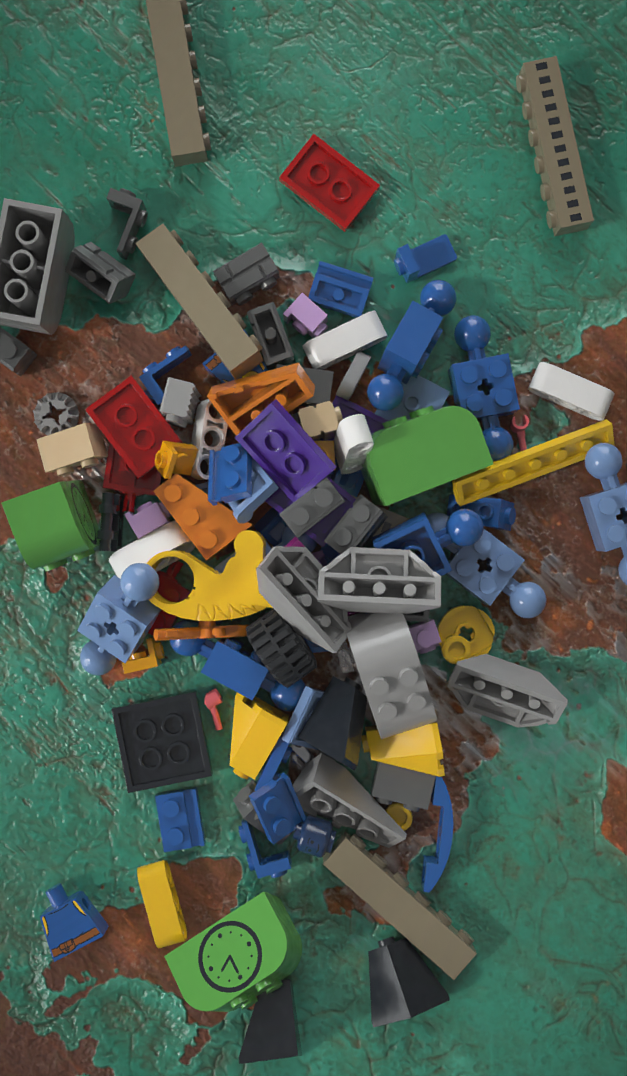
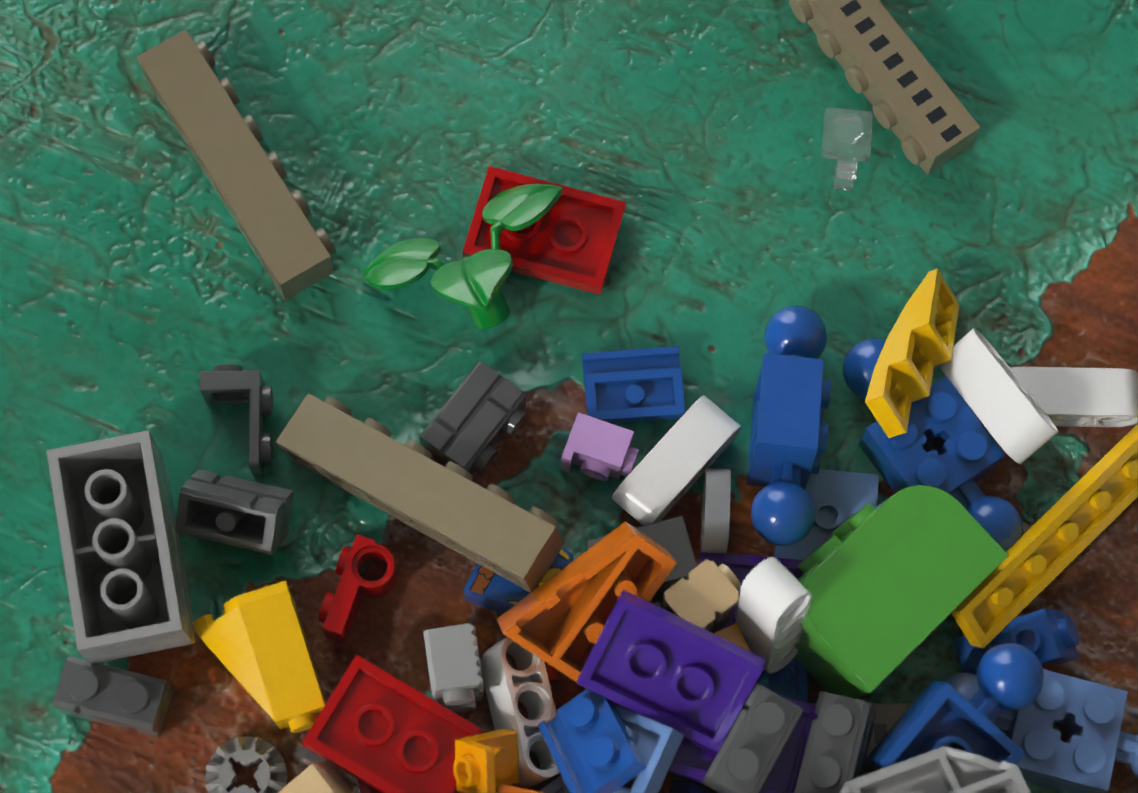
camera: 30 degrees left, 15 degrees down
blue bracket [139,346,192,407] -> none
dark grey brick [247,302,294,371] -> none
blue bracket [394,234,457,283] -> none
coral hand [510,414,529,452] -> none
none -> yellow slope [192,581,326,733]
none -> red plate [318,534,397,644]
none -> green plant [361,184,563,329]
none -> clear plate [821,107,873,191]
none -> yellow slope [865,268,959,439]
none -> white beam [938,328,1058,464]

